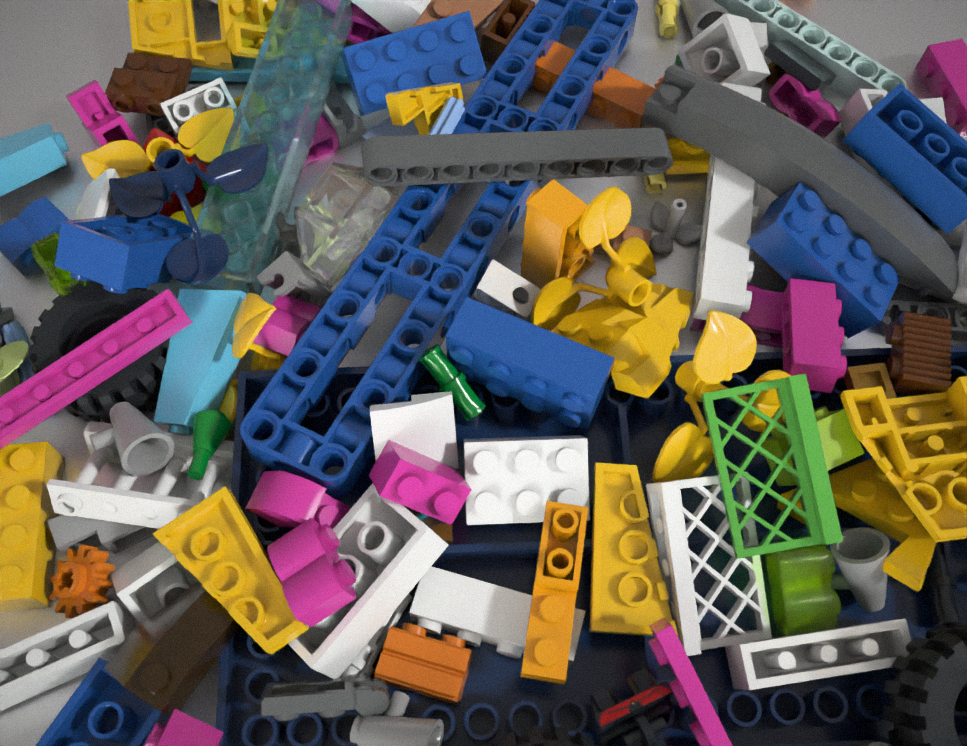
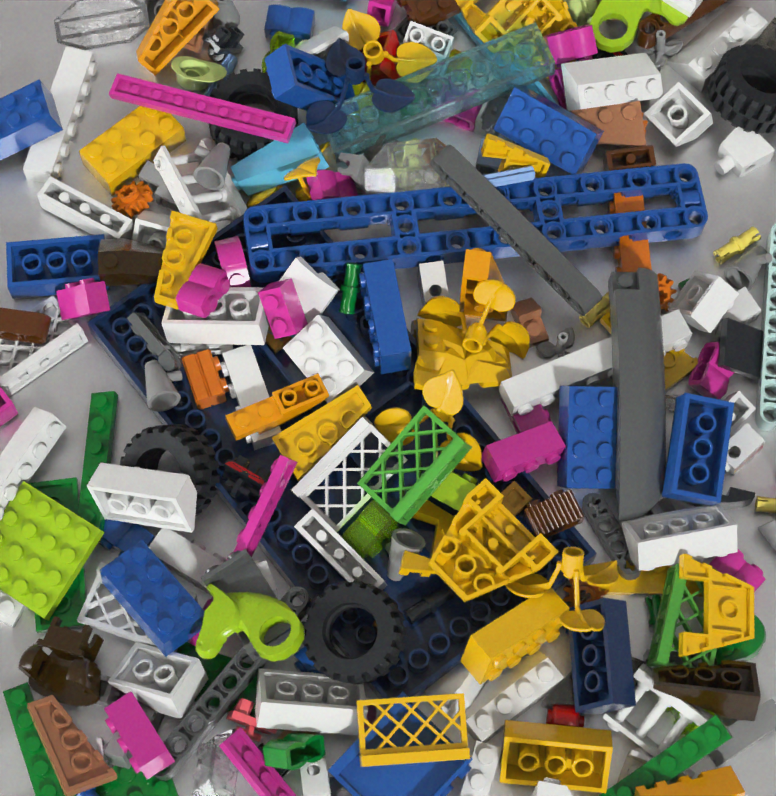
camera: 55 degrees right, 5 degrees up
green cone [187,409,232,480] -> none

